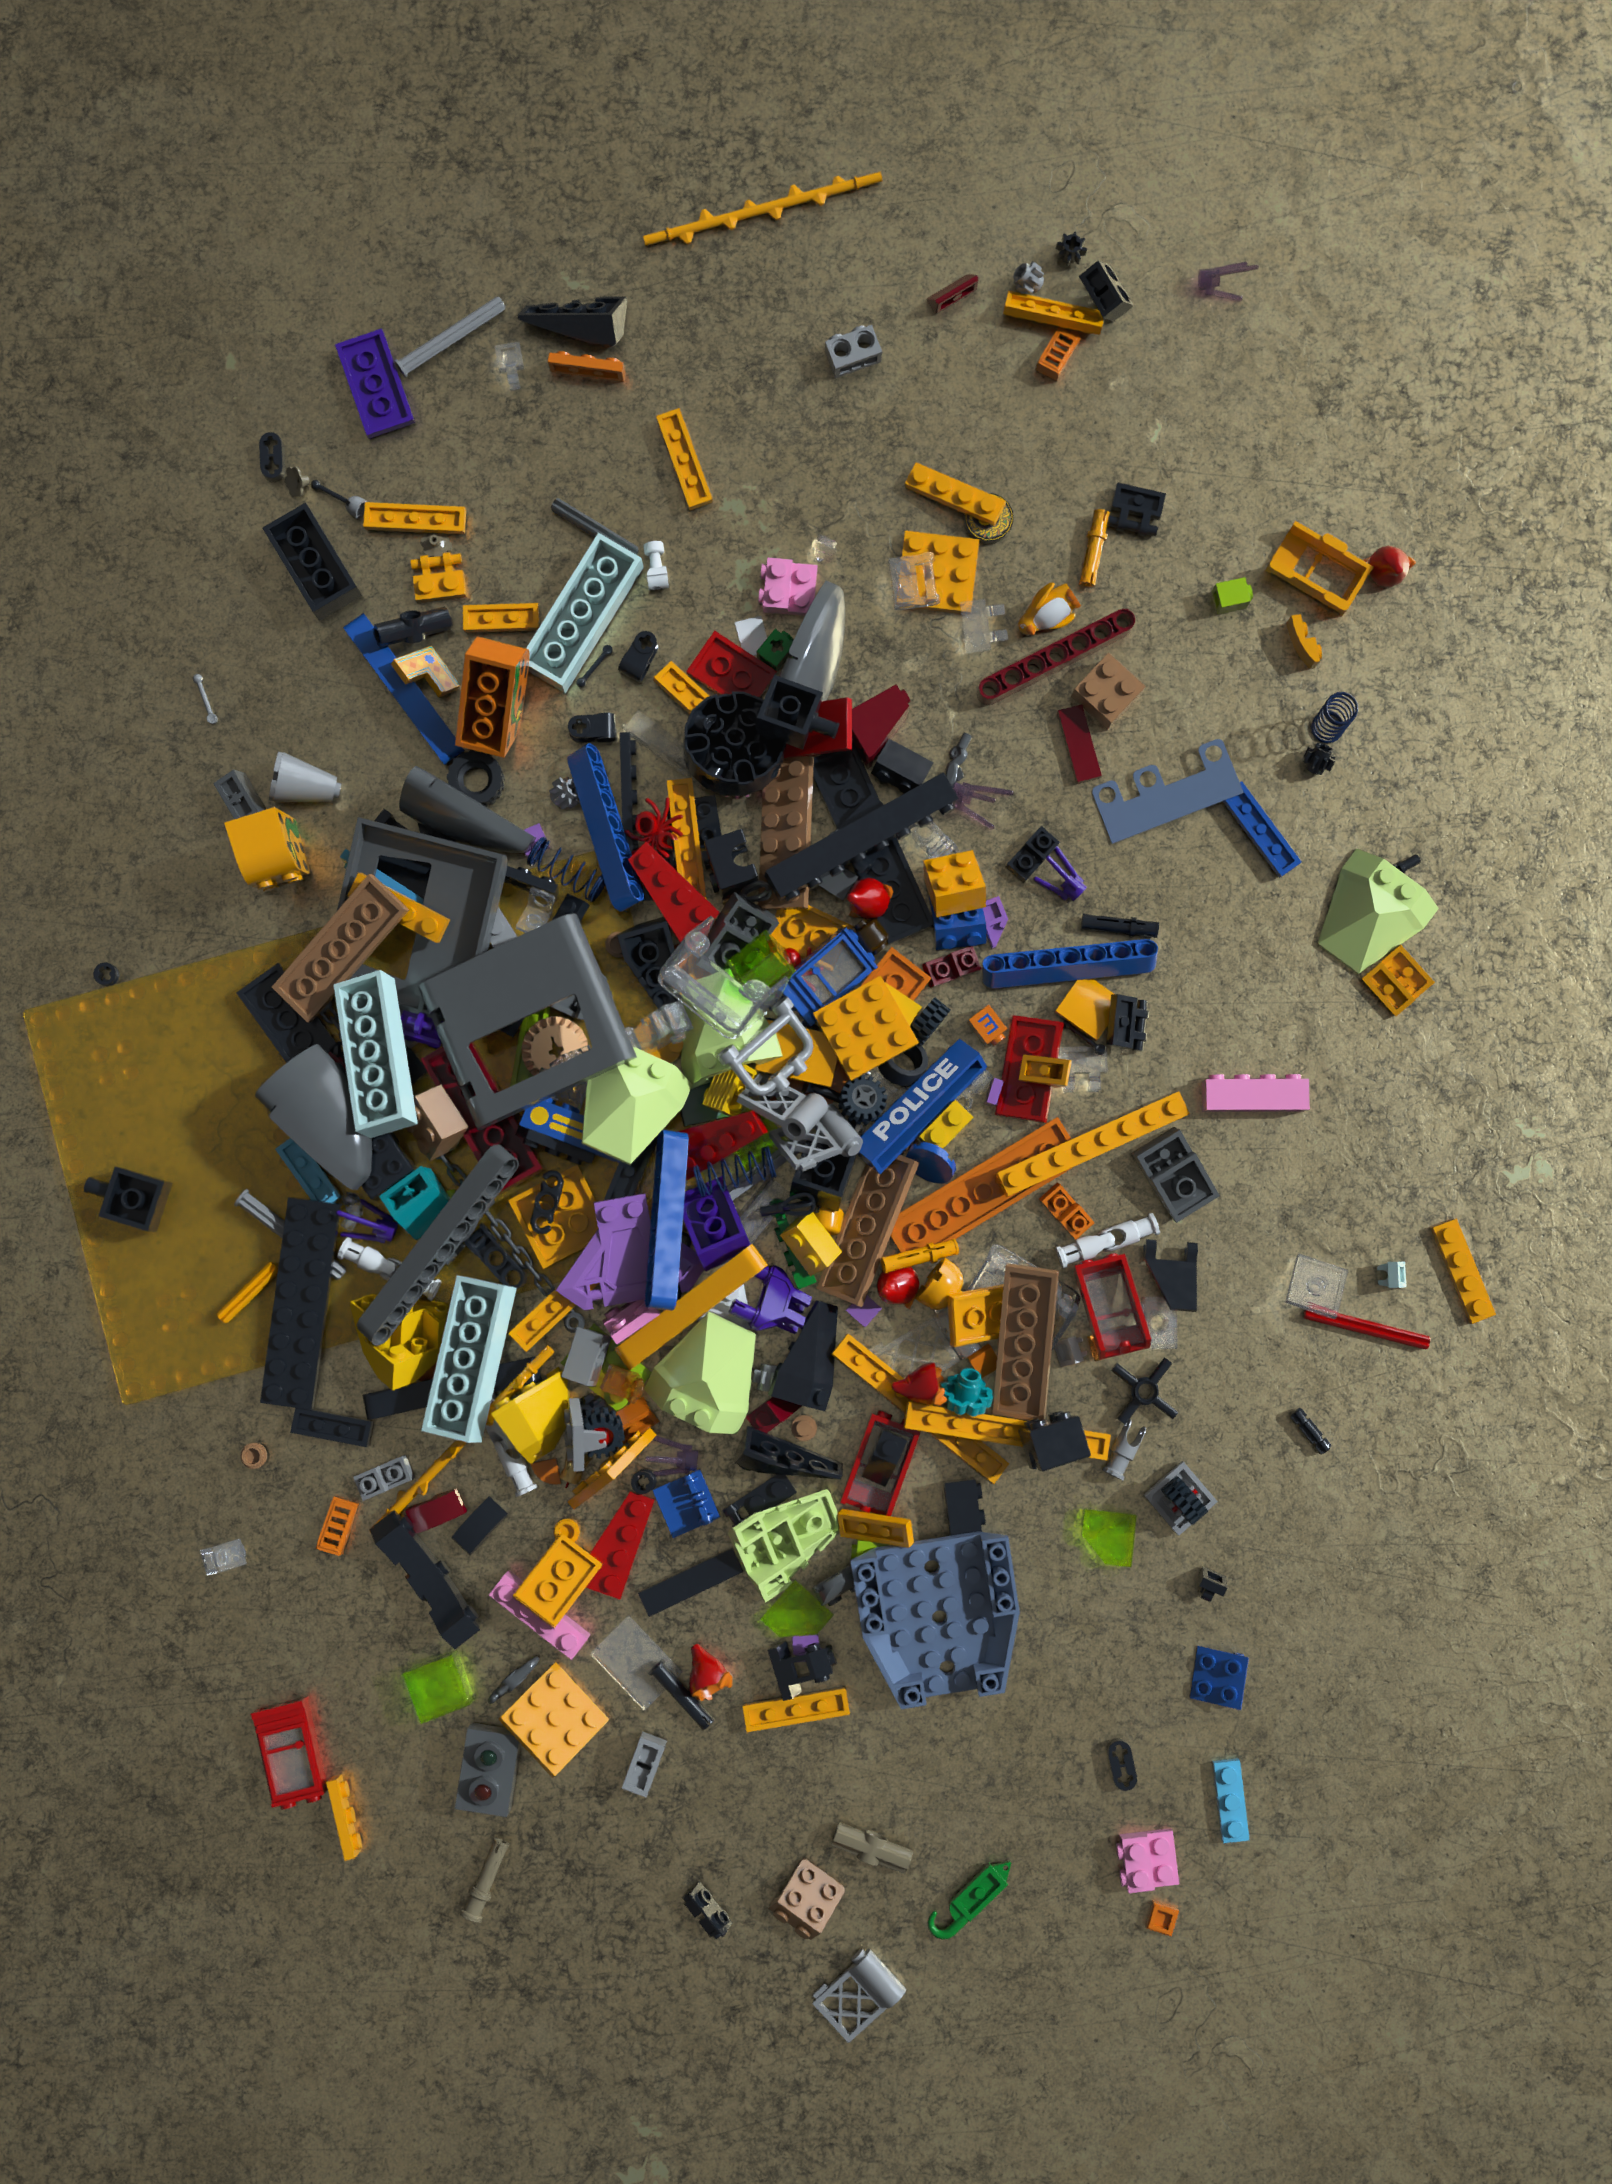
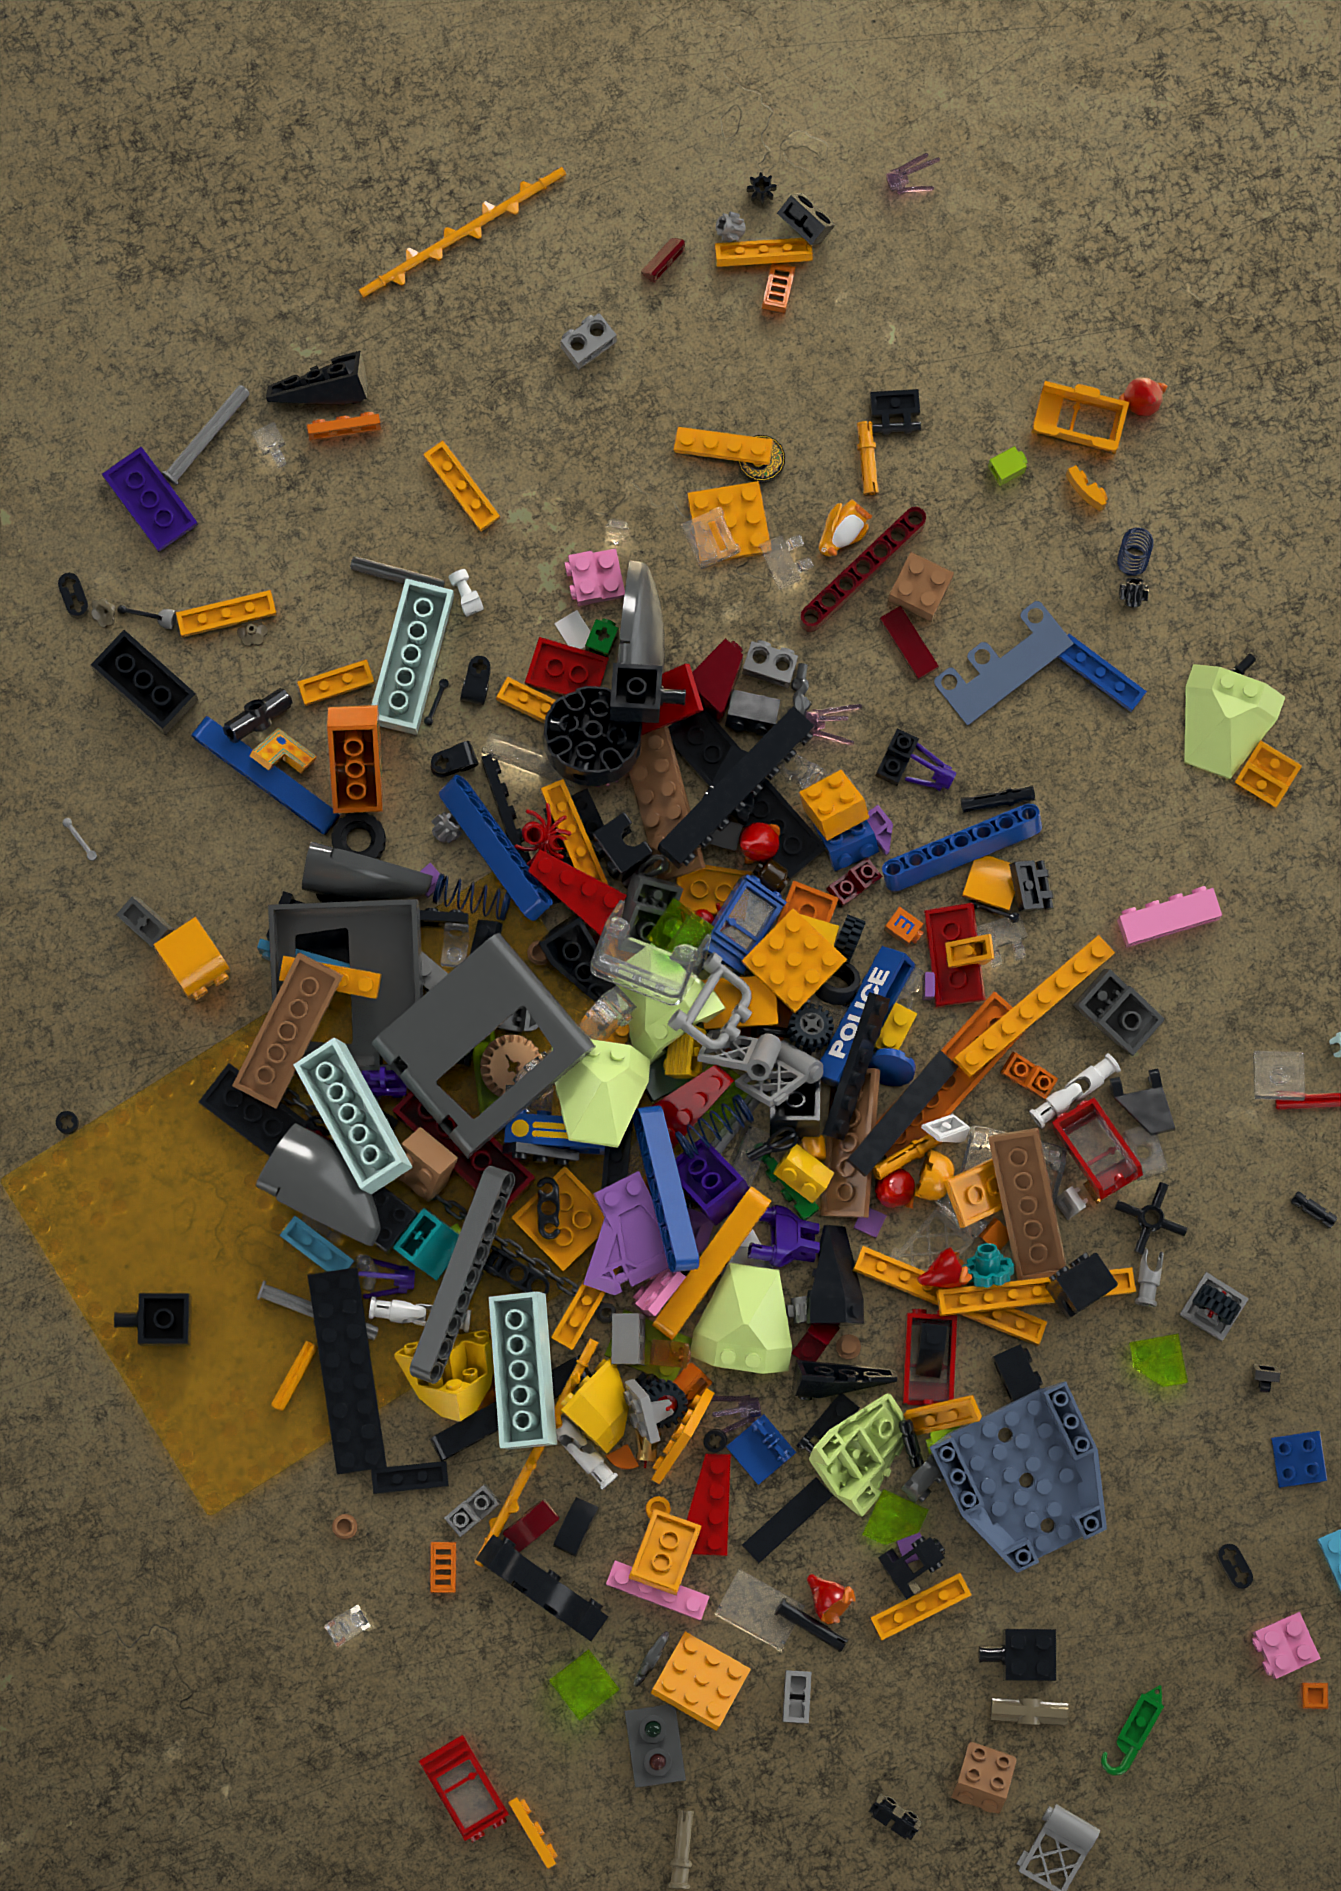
camera: 20 degrees left, 5 degrees down
light grey cone [269,752,341,802] -> none
light orange plate [411,552,467,603] -> none
none -> light grey brick [742,640,798,688]
none -> black plate [822,992,890,1141]
none -> black tile [846,1050,958,1177]
none -> black axle [899,1419,924,1468]
none -> white slope [921,1114,970,1143]
none -> black brick [978,1629,1056,1681]

